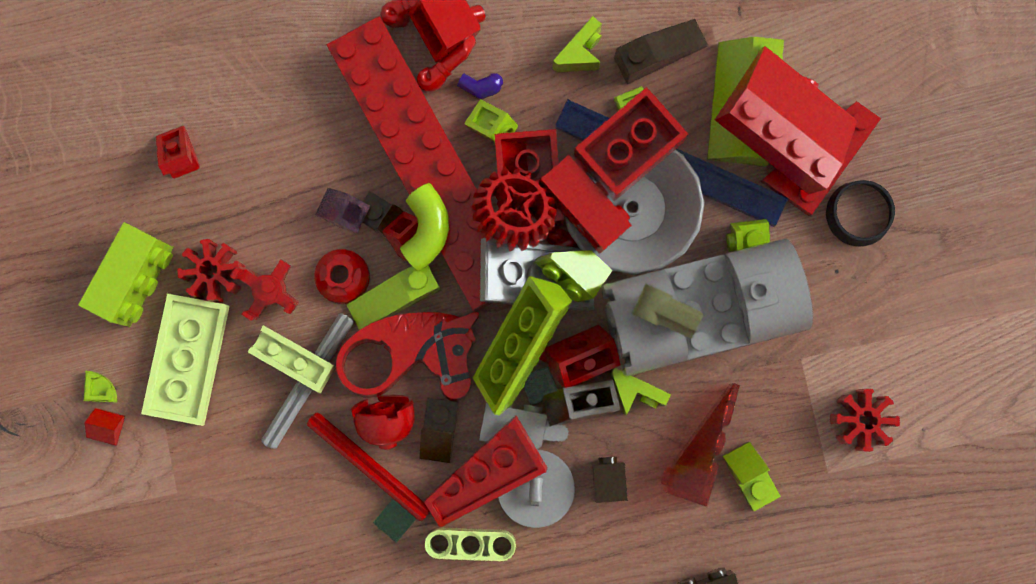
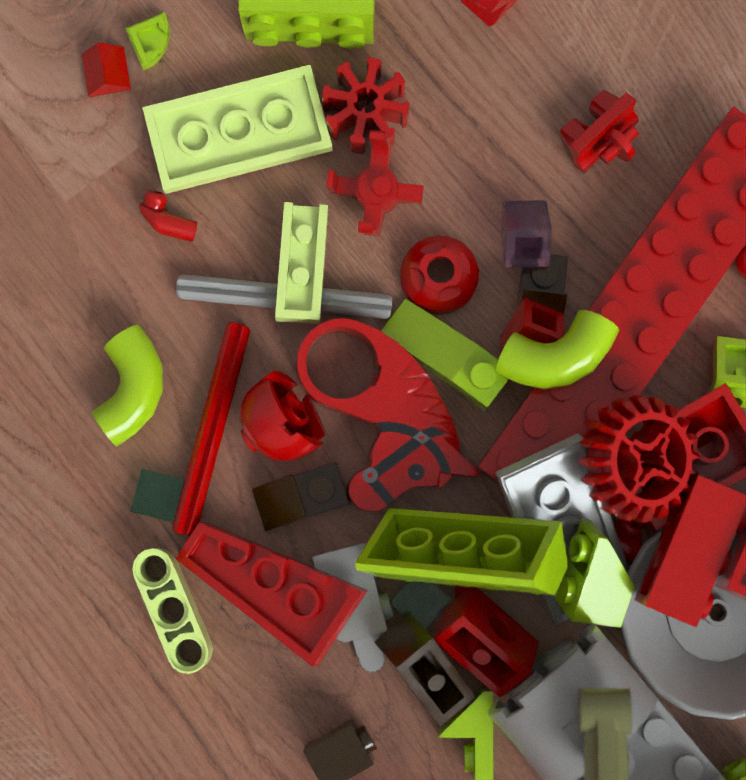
camera: 60 degrees right, 0 degrees up
light grey shield [498,450,575,528] -> none
none -> lime cylinder [91,324,163,447]
none -> red arm [140,190,197,242]
none -> red hips [560,90,639,174]

